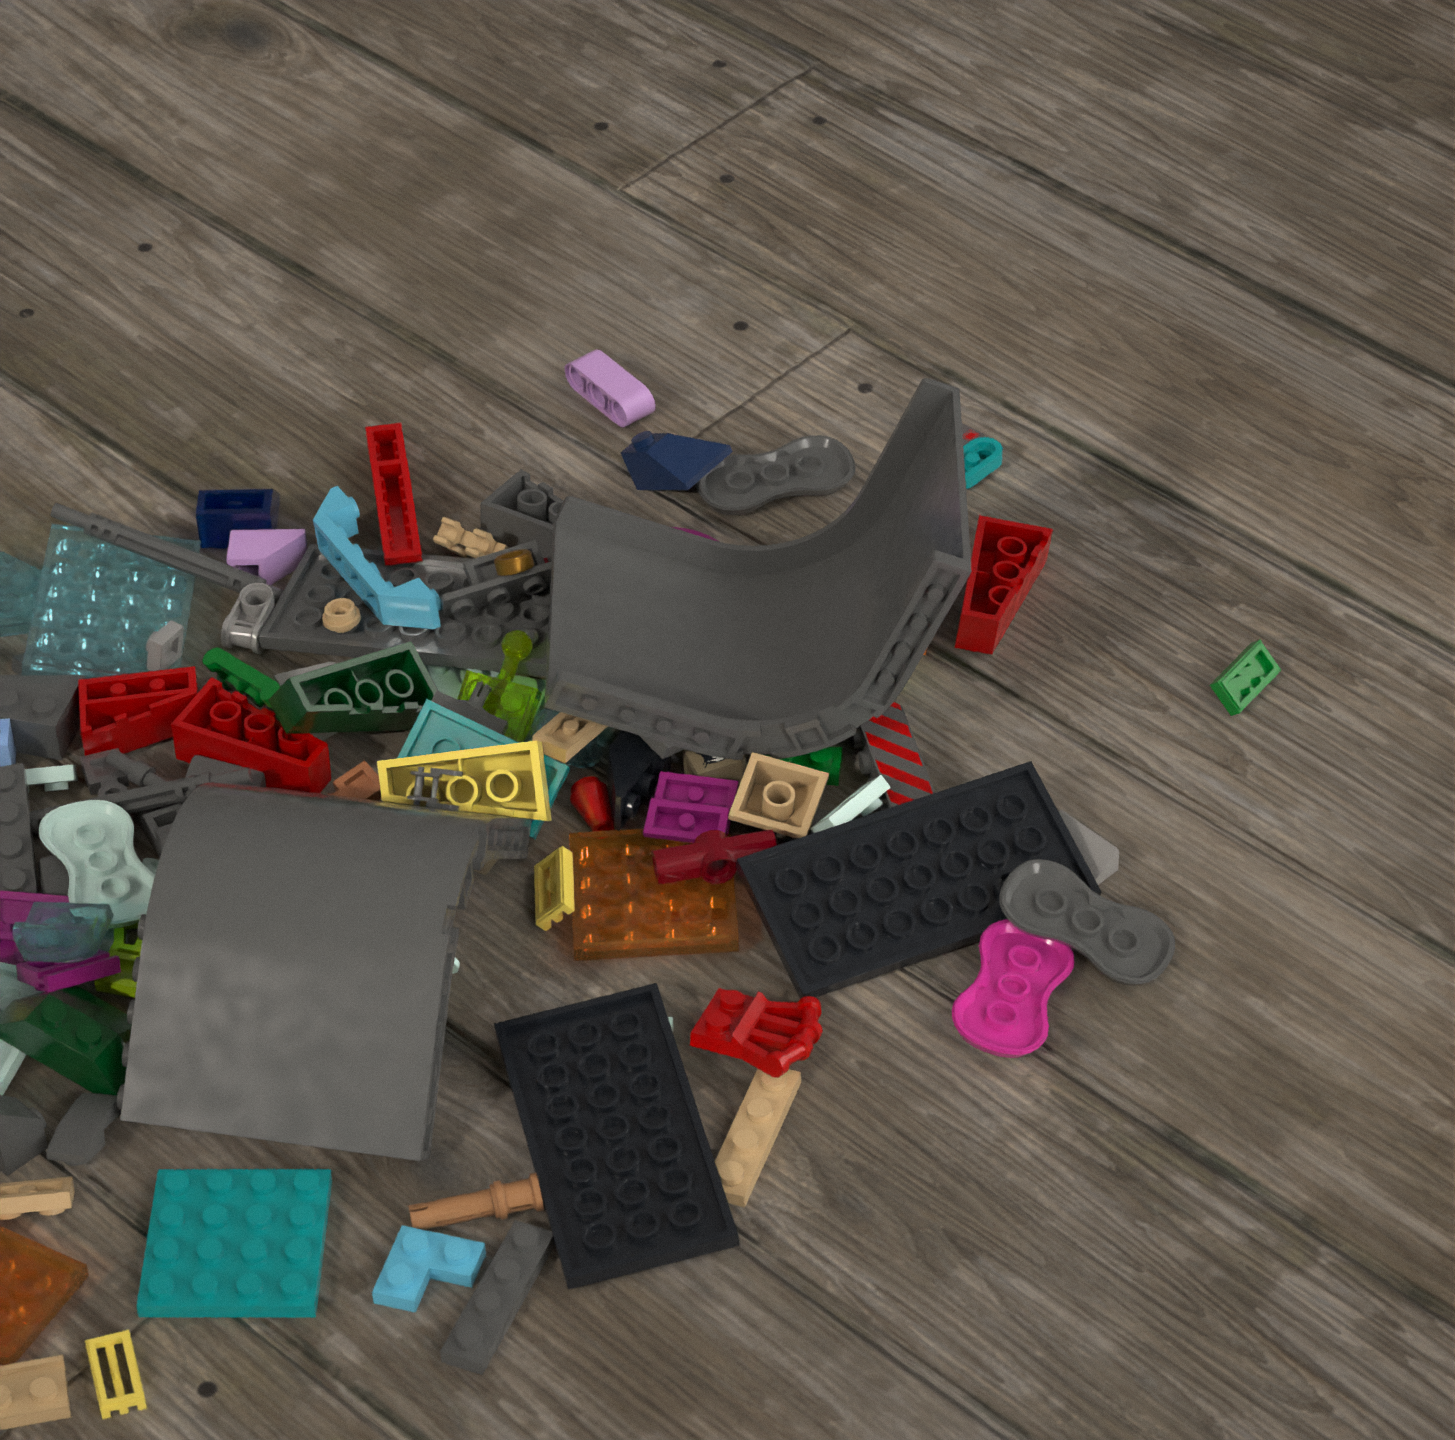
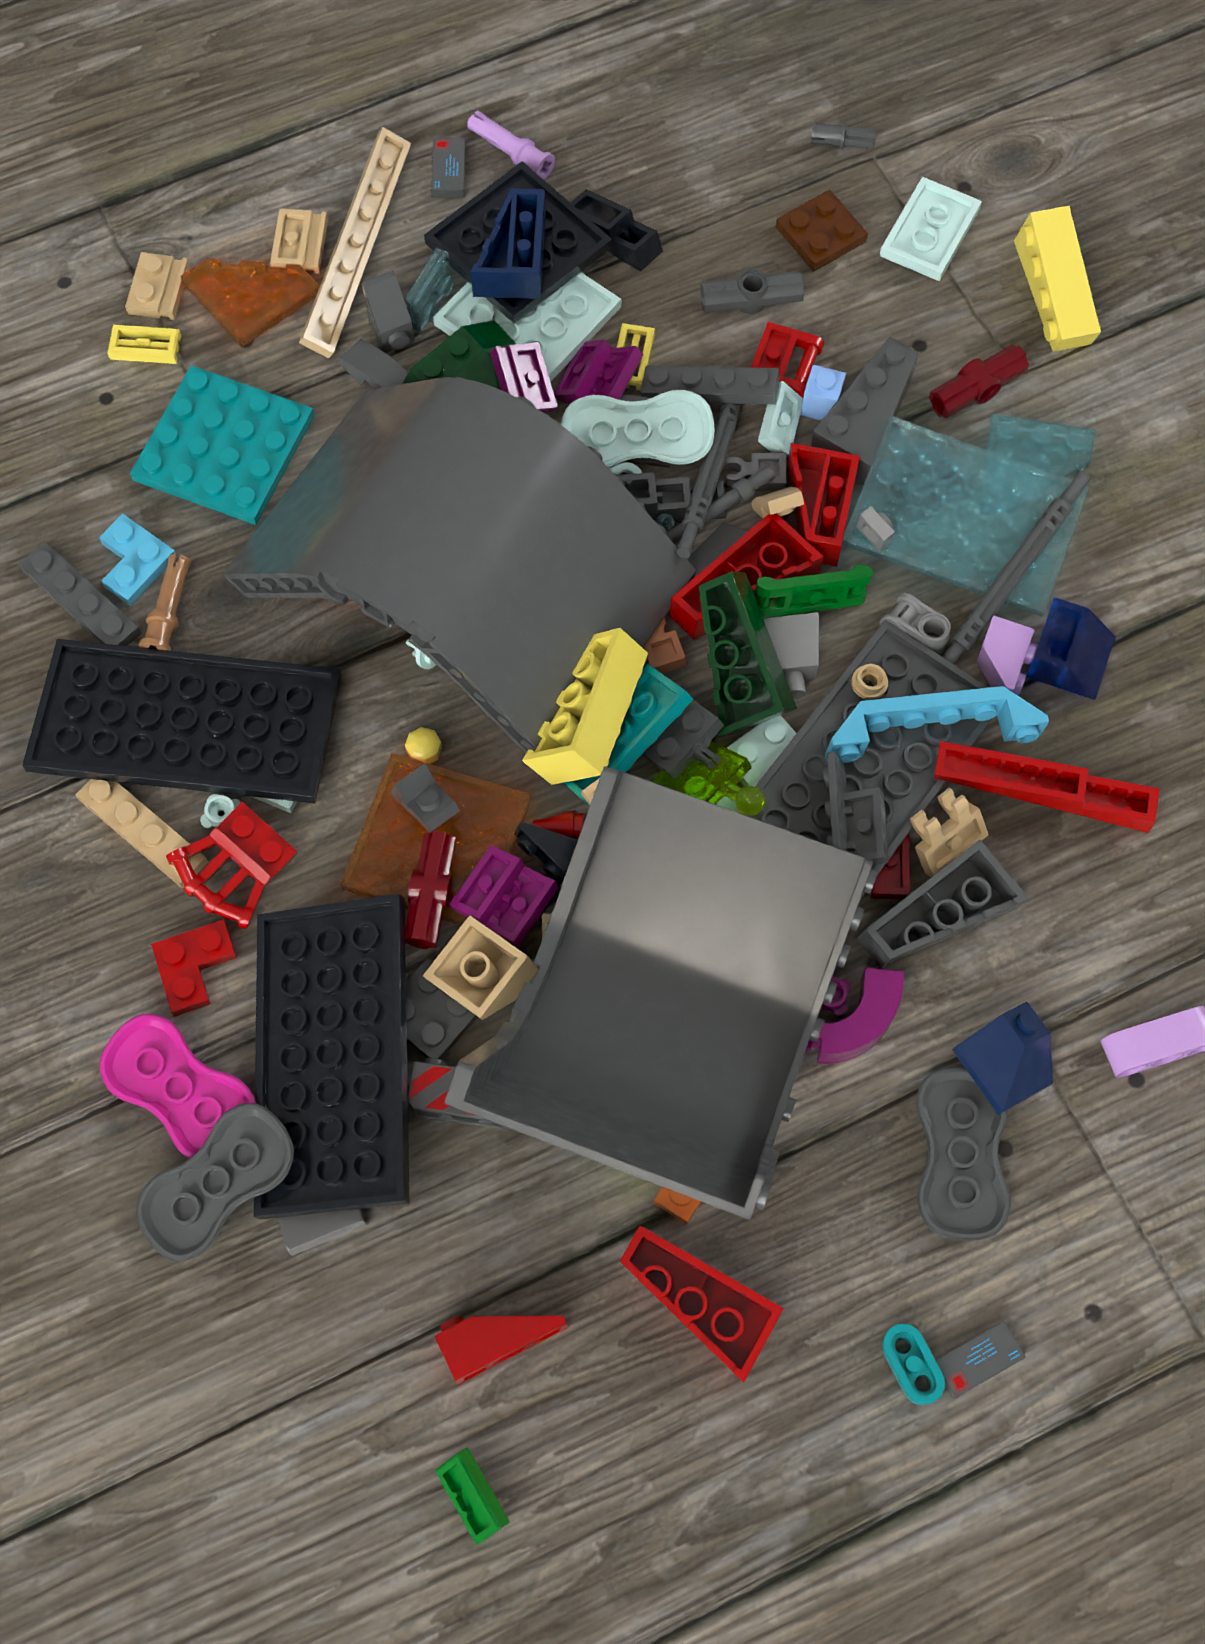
camera: 110 degrees right, 25 degrees up
clear light blue slope [12,902,114,963] -> none
dark grey piece [407,767,463,811] -> none
pearl gold tile [494,549,534,576] -> none
light yellow tile [534,846,575,931] -> none
light aqua plate [810,775,891,833] -> none
none -> red plate [151,919,237,1017]
none -> light aqua plate [200,794,241,828]
none -> dark grey slope [390,763,460,833]
none -> light yellow tile [405,727,442,765]
none -> red slope [434,1316,568,1386]
none -> tan slope [751,487,804,518]

